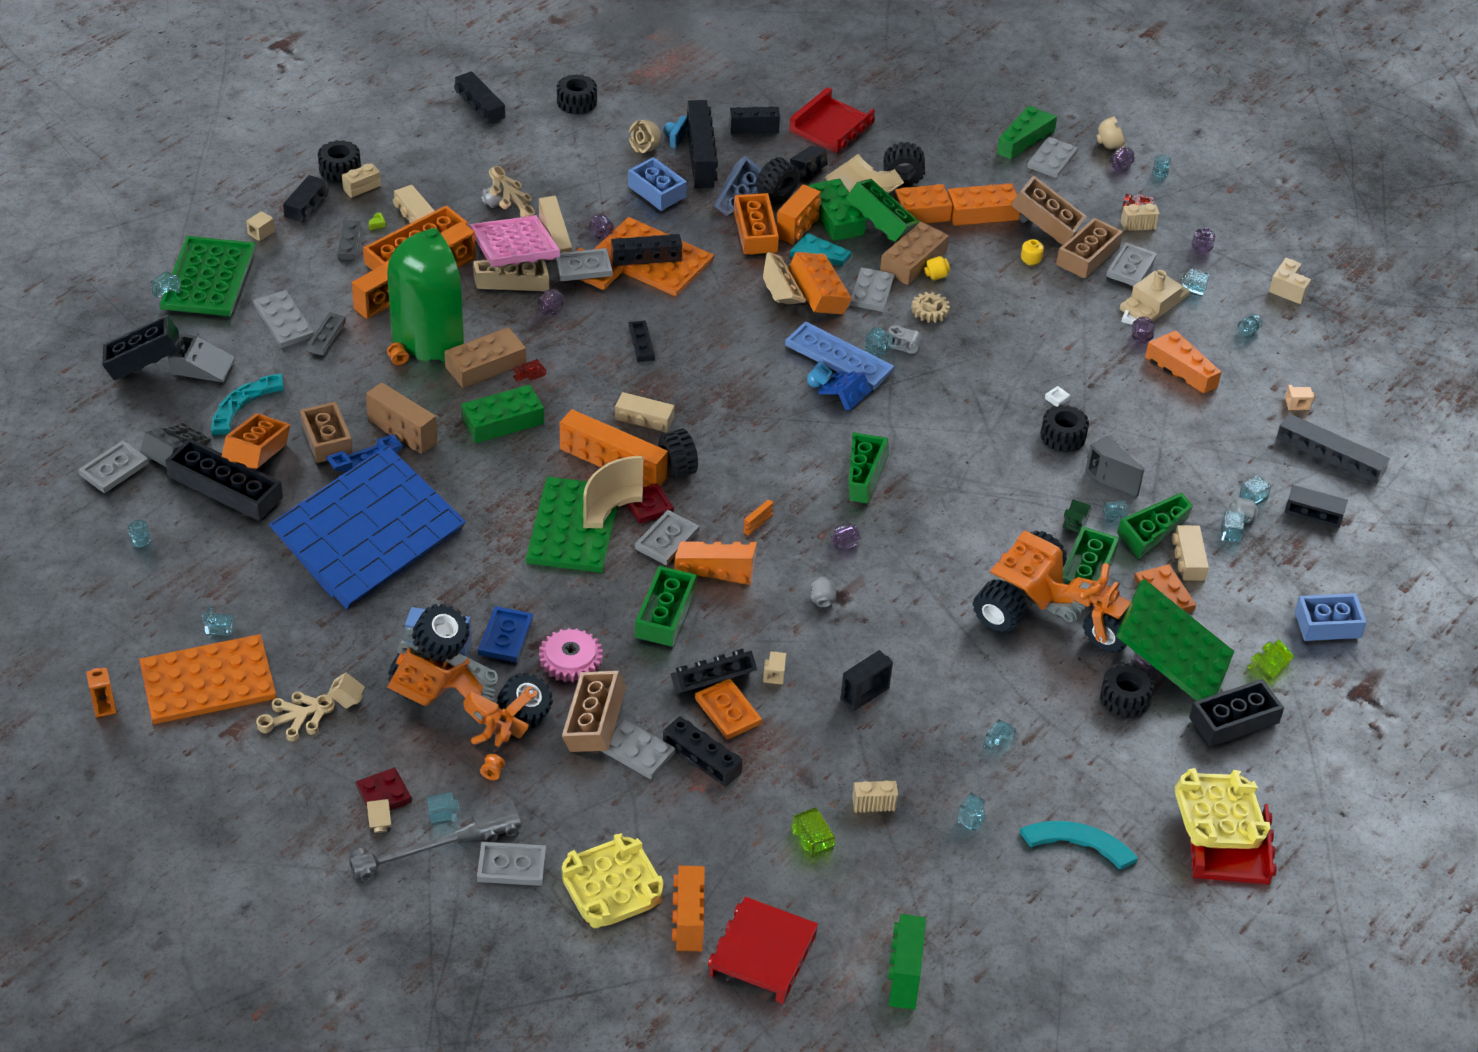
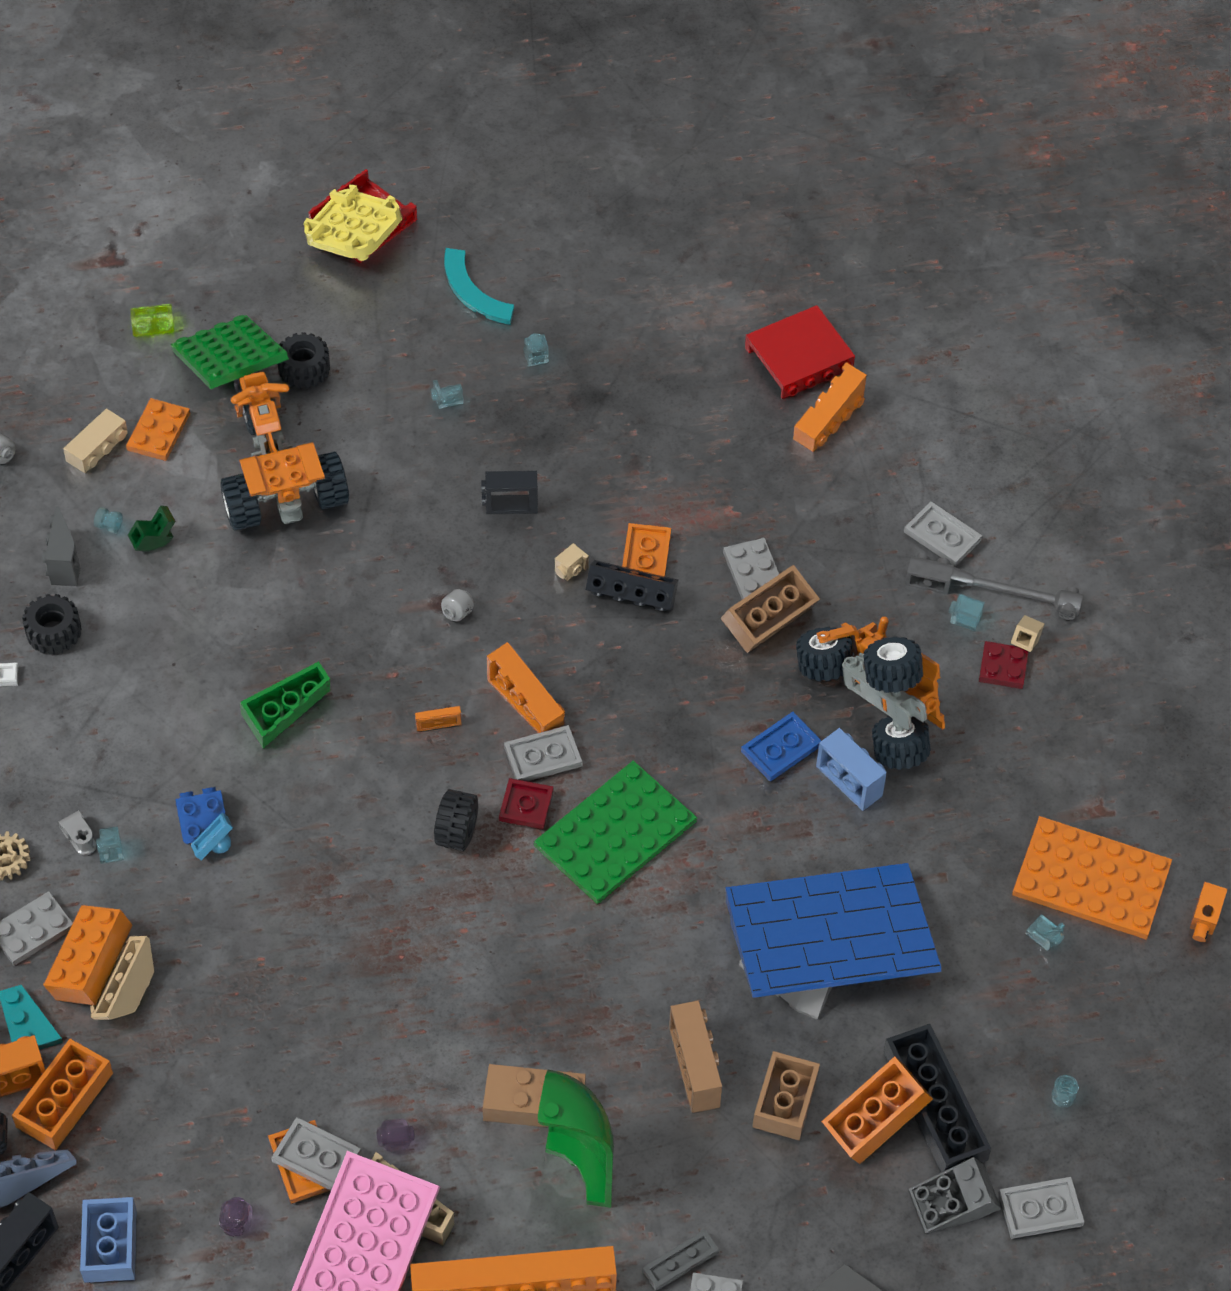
camera: 140 degrees left, 10 degrees up
teal tile [211,374,284,435] -> none
tan plant [256,692,335,742] -> none
blue slope [326,434,403,472] -> none
tan brick [327,672,365,709] -> none
orange wheel [387,342,409,365] -> none
green brick [461,385,544,444] -> none
orange wheel [480,754,505,780] -> none
clear red plate [513,359,546,381] -> none
tan slope [539,196,572,264] -> none
bright pink gear [539,628,603,683] -> none
orange brick [559,409,668,487] -> none
light yellow plate [562,833,663,928] -> none
tan panel [583,456,643,528] -> none
orange plate [594,217,714,297] -> none
black brick [611,234,682,266] -> none
tan brick [615,392,675,433] -> none
black tile [628,320,655,362] -> none
green brick [635,566,697,647] -> none
black brick [663,716,743,787] -> none
medium blue plate [785,321,894,390] -> none
clear neon green brick [791,807,835,857] -> none
clear purple head [831,522,861,550] -> none
tan brick [852,780,898,813] -> none
green wedge [888,914,926,1010] -> none
green brick [1063,526,1119,604] -> none
green wedge [1116,492,1193,560] -> none
black brick [1189,679,1284,747] -> none
clear light blue brick [1221,511,1244,542] -> none
medium blue brick [1295,593,1367,641] -> none

